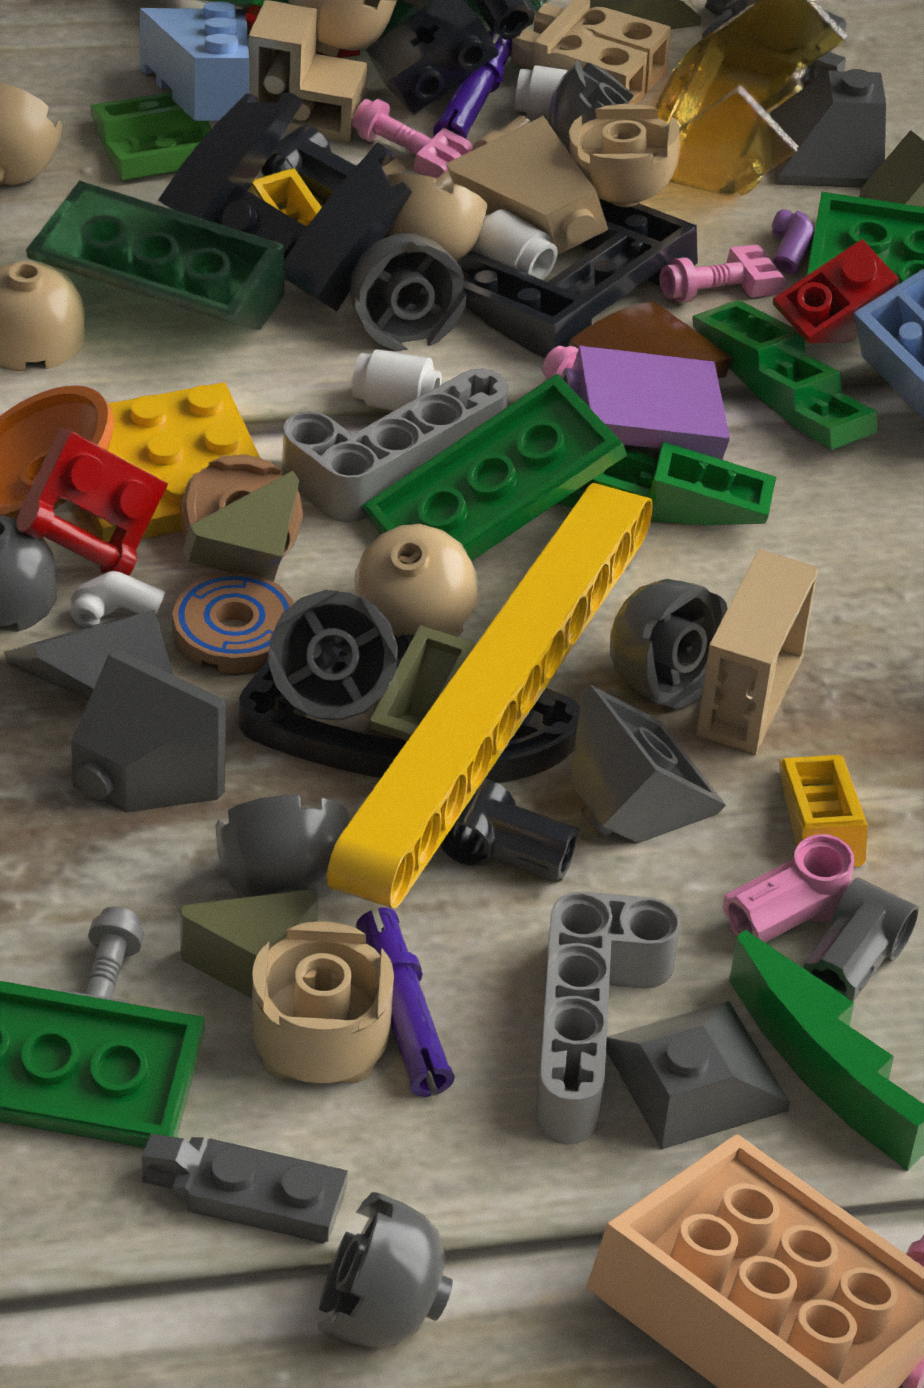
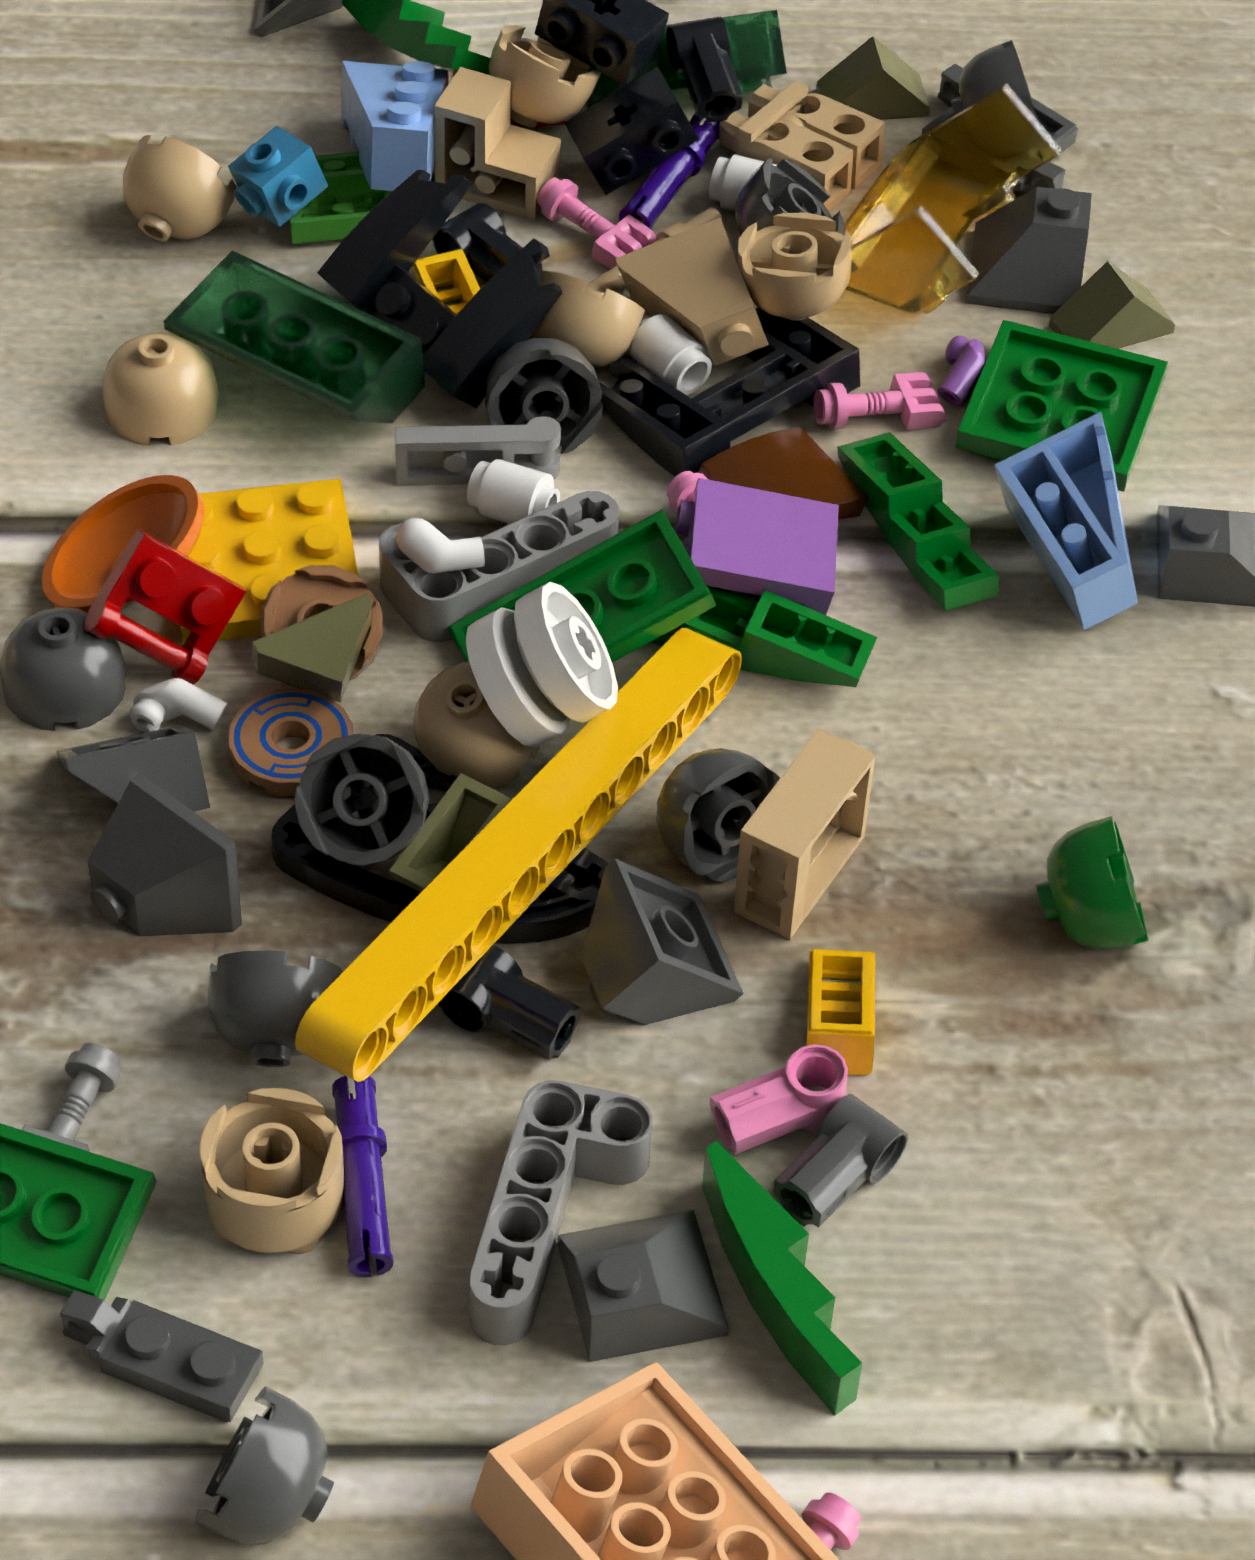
camera: 10 degrees right, 5 degrees up
olive slope [180,889,318,998] -> none
red slope [773,239,899,344] -> none
none -> dark azure brick [228,126,328,227]
none -> light grey plate [395,416,561,486]
none -> white arm [396,518,485,573]
none -> white wheel [466,582,618,747]

